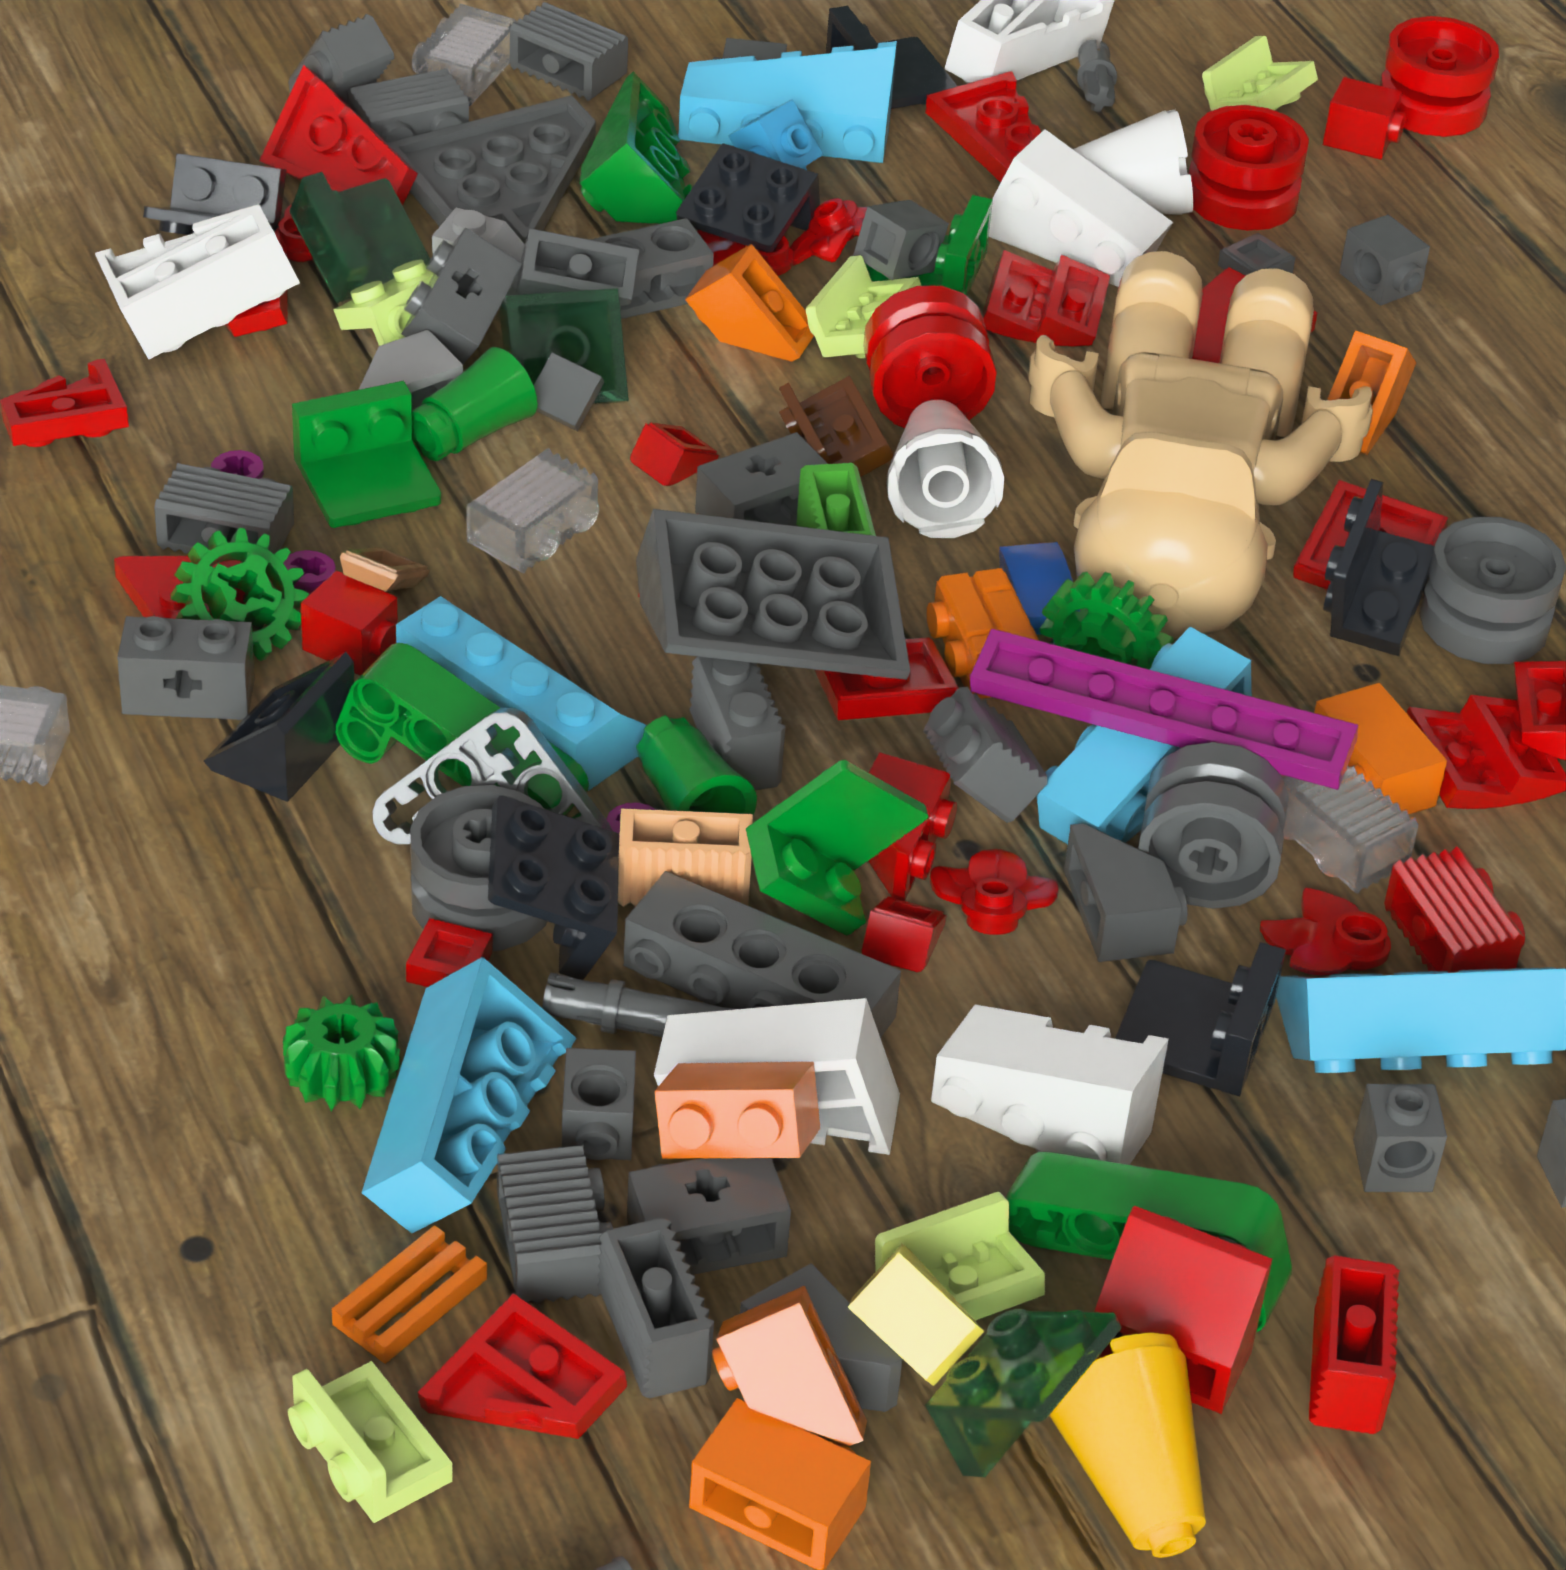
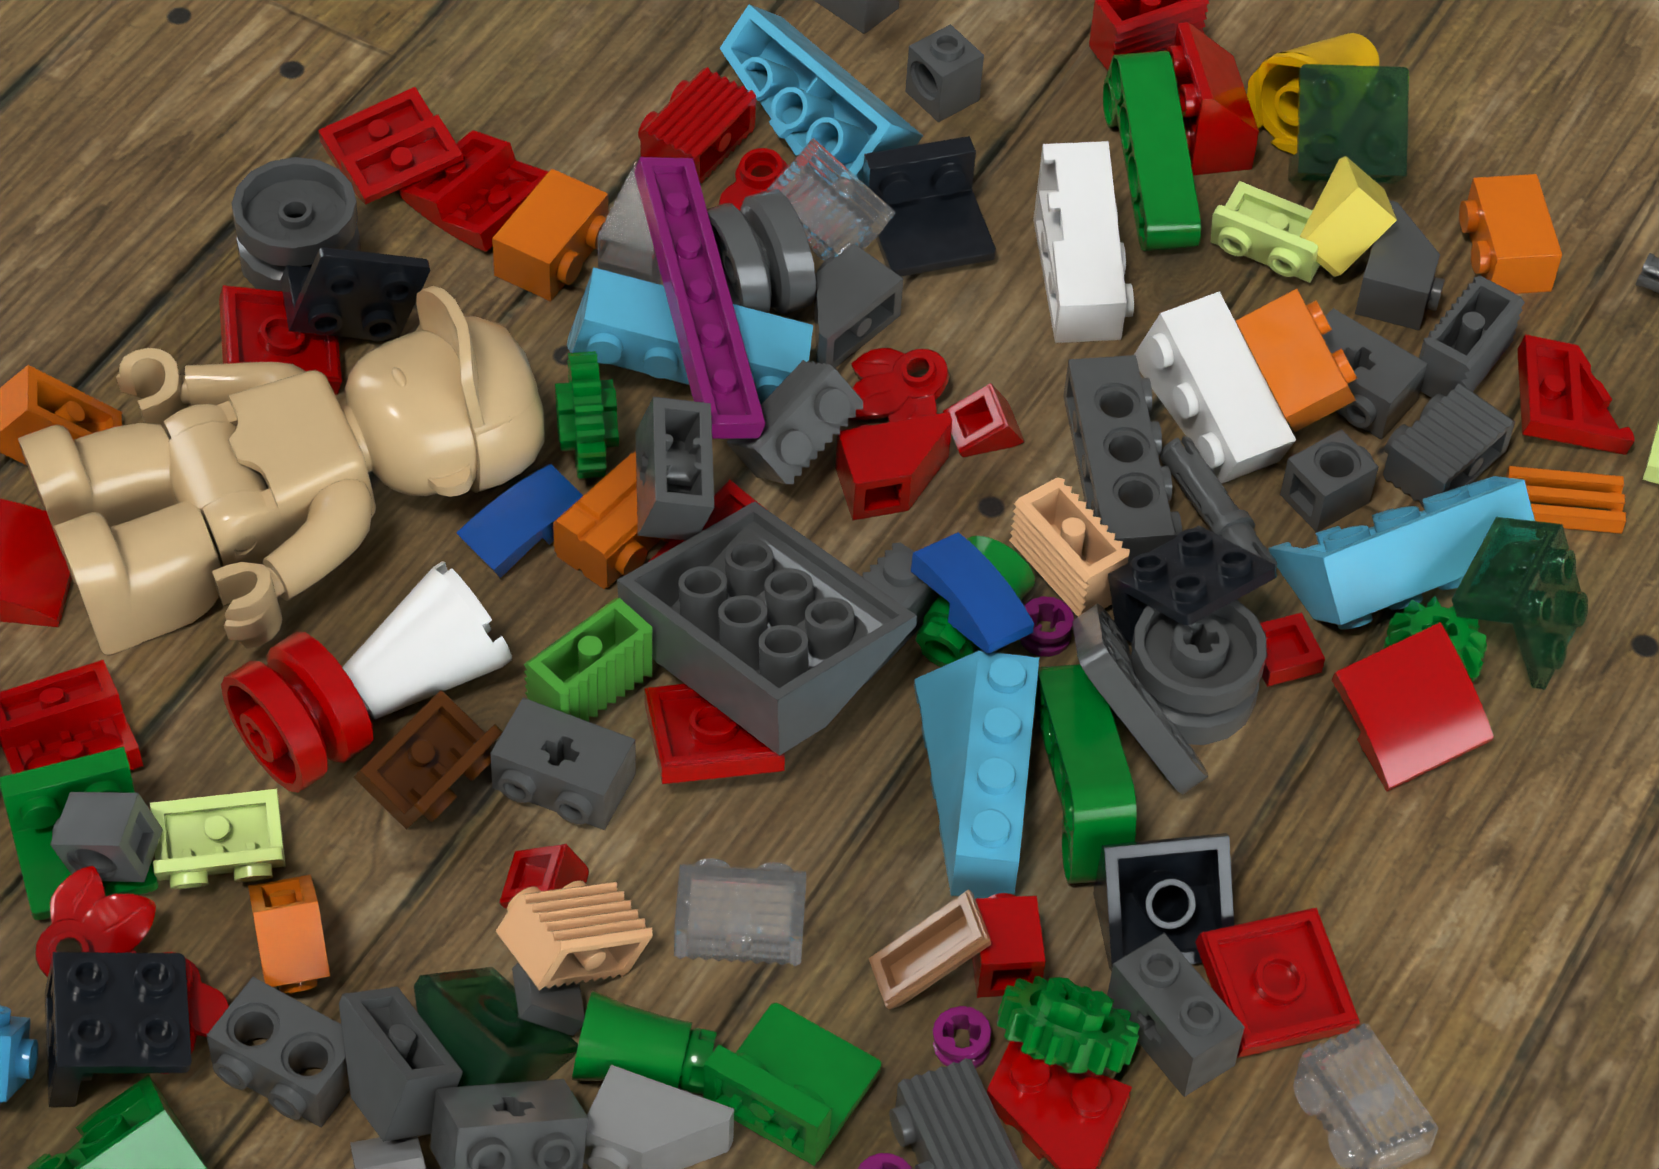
camera: 125 degrees left, 10 degrees up
slope [712,1285,867,1446] -> none
green bracket [745,760,928,936] -> none
none -> light nougat brick [496,881,653,991]
none -> dark grey brick [635,397,714,541]
none -> clear brick [766,138,896,261]
none -> blue slope [911,532,1034,654]
none -> red plate [1195,907,1360,1058]
none -> red slope [1331,622,1494,791]
none -> clear green bracket [1452,517,1588,690]

